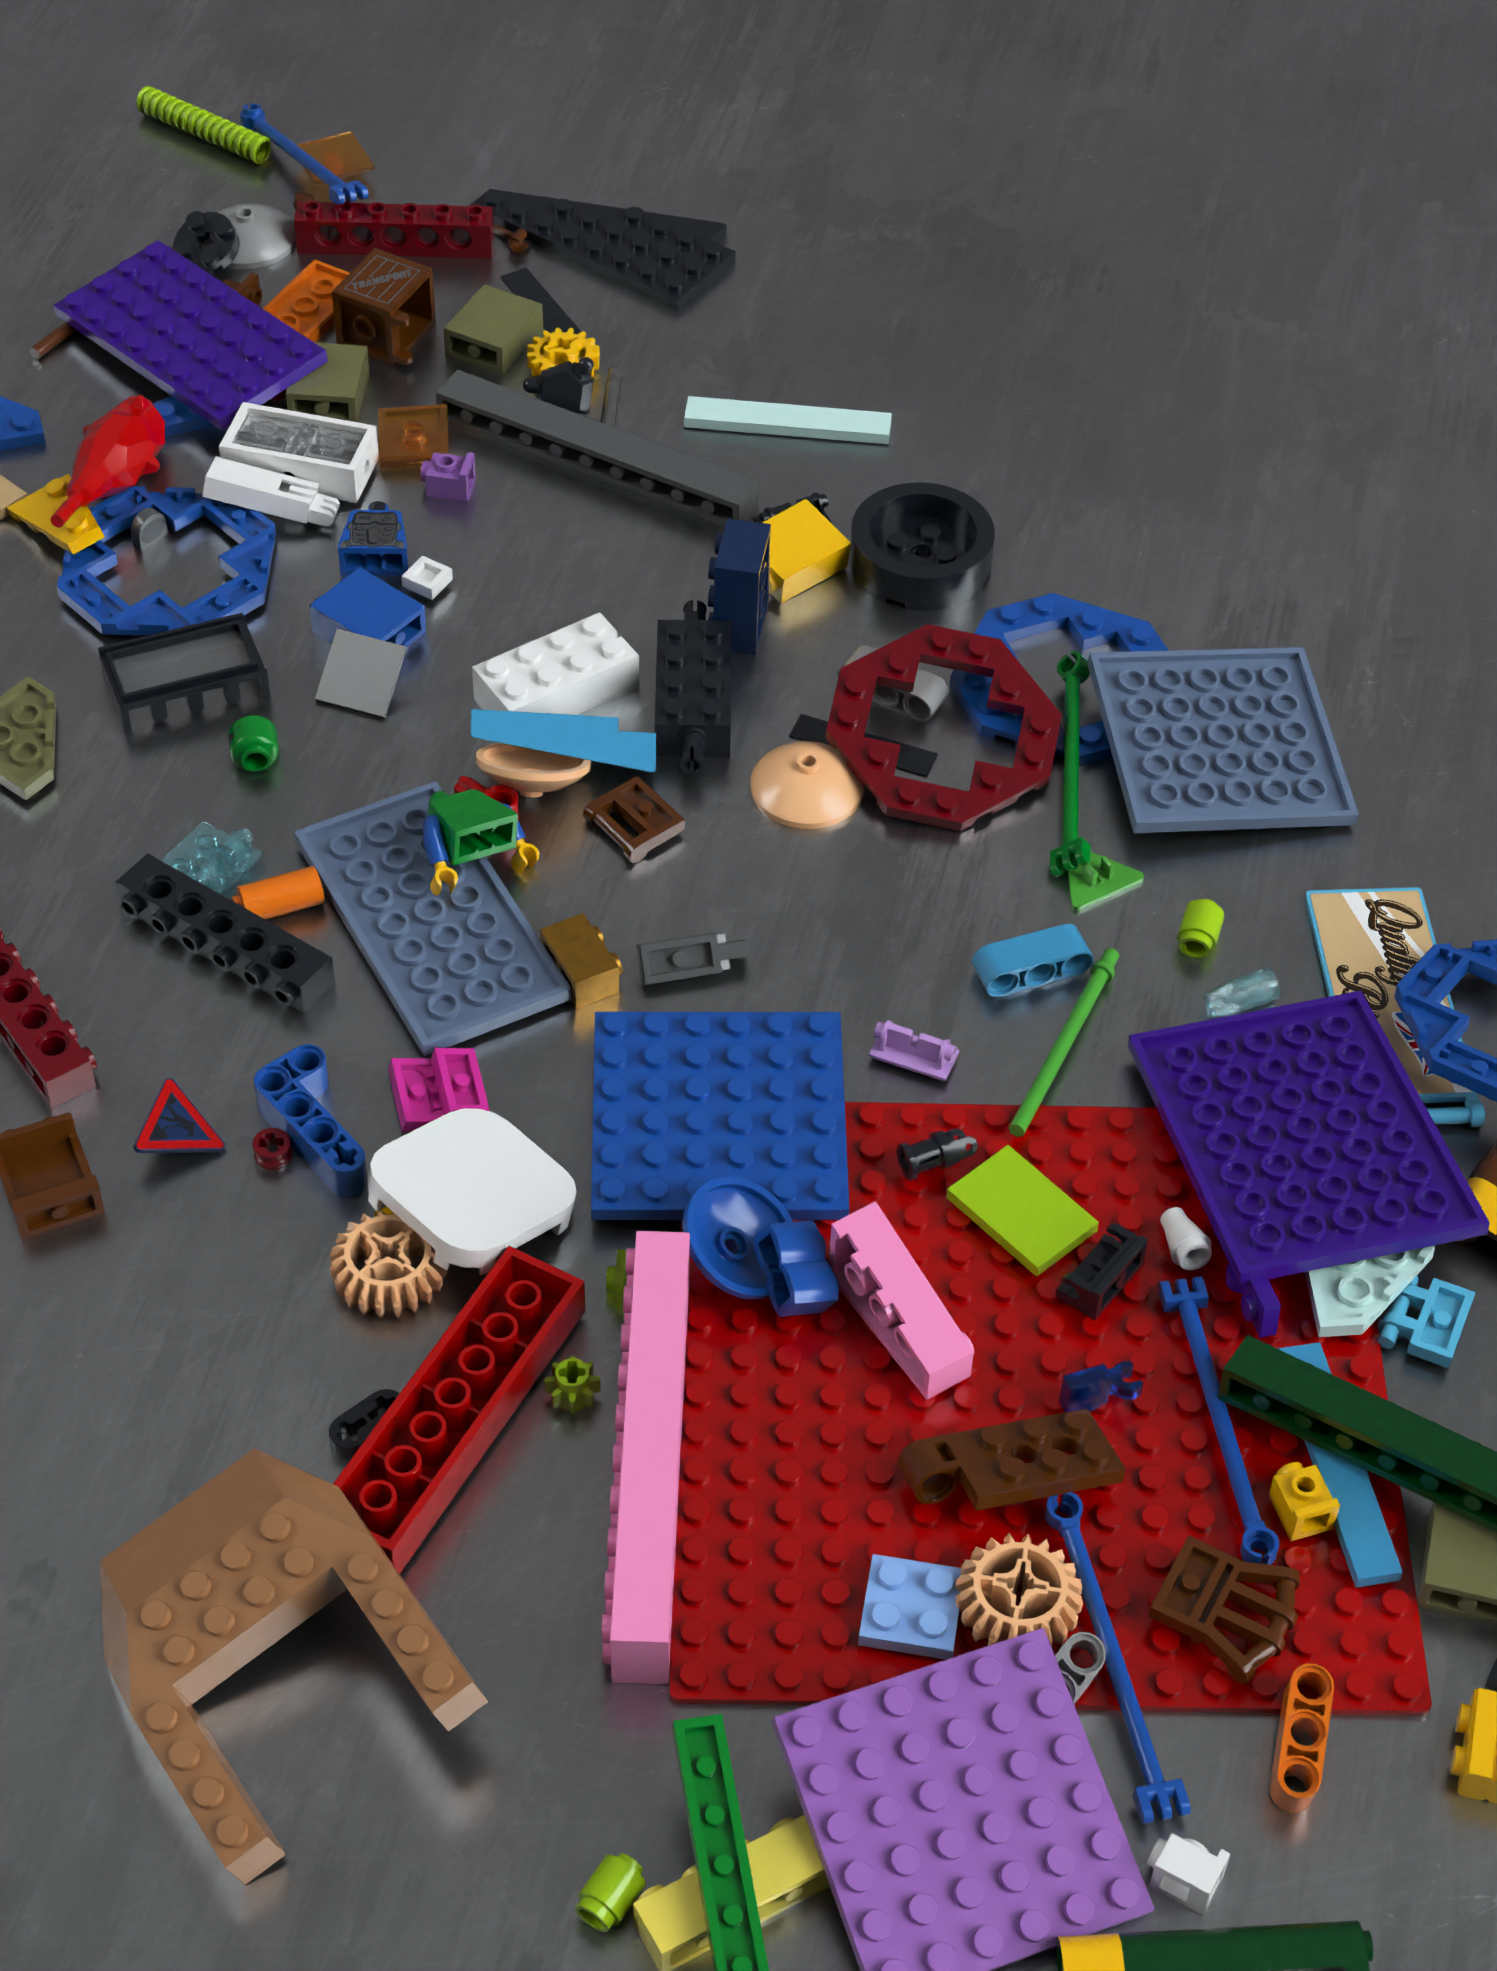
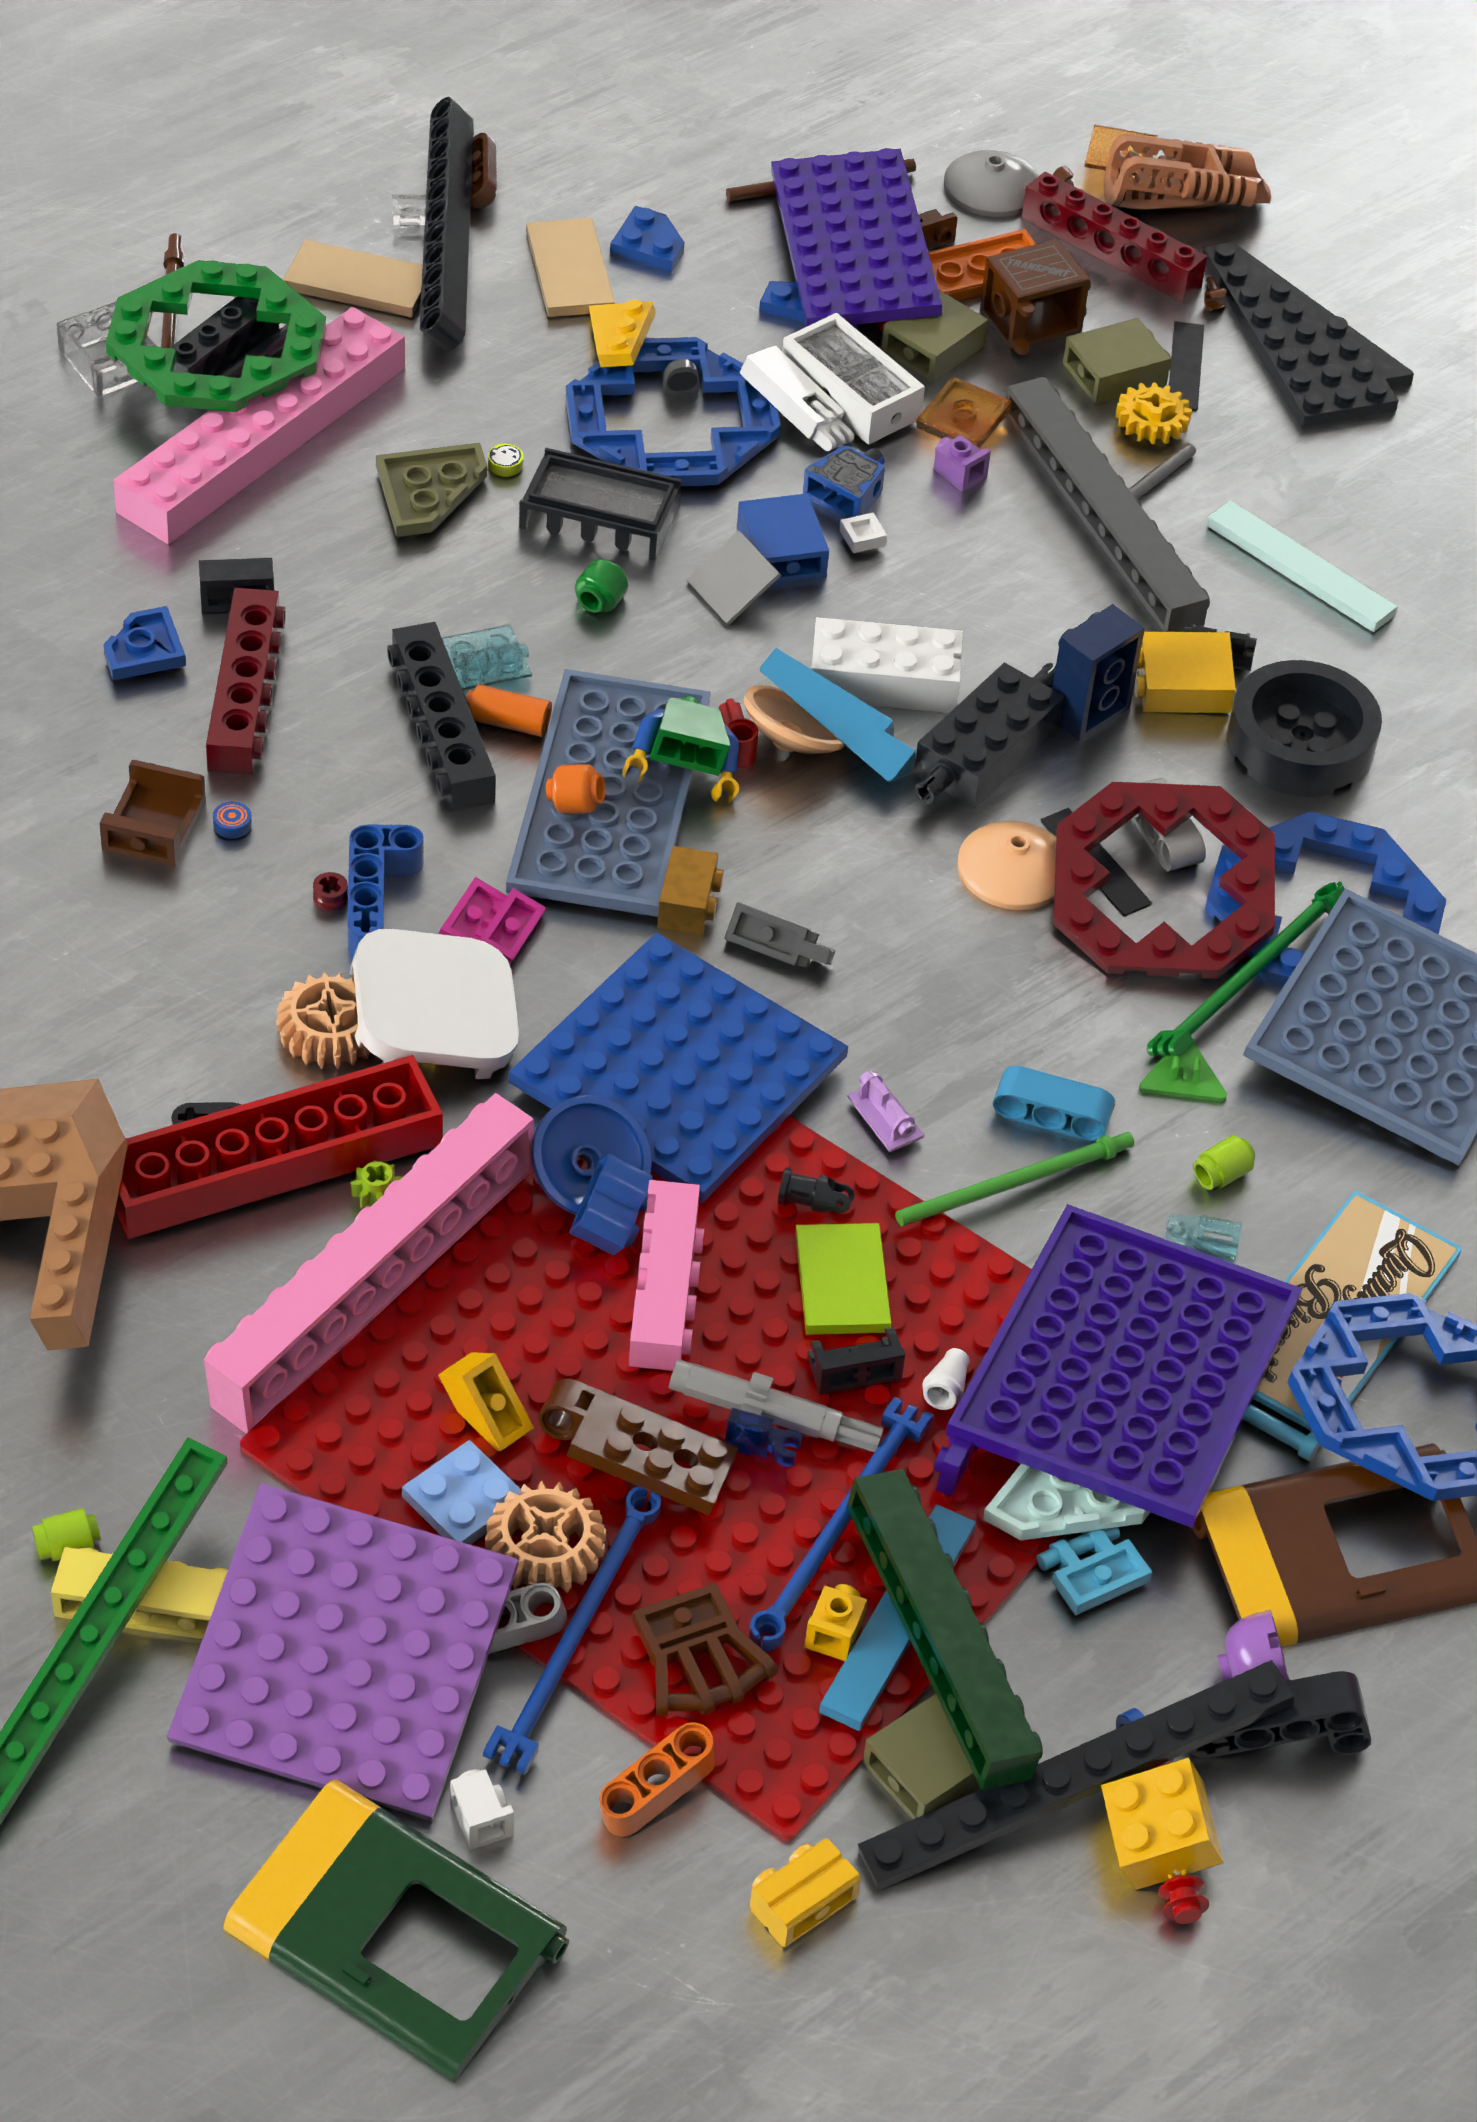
camera: 35 degrees right, 0 degrees up
red piece [50,394,165,528] -> none
piece [133,1078,225,1153] -> none
lime piece [136,86,271,164] -> none
black plate [172,211,240,274] -> none
blue hinge [240,103,369,205] -> none
black rock [523,357,594,416] -> none
reddish brown plate [583,776,685,863] -> none
none -> blue tile [213,801,252,839]
none -> yellow slope [438,1352,534,1451]
none -> tile [488,444,523,477]
none -> orange head [546,764,605,814]
none -> light grey piece [668,1359,883,1452]
none -> nougat connector [1104,134,1271,211]

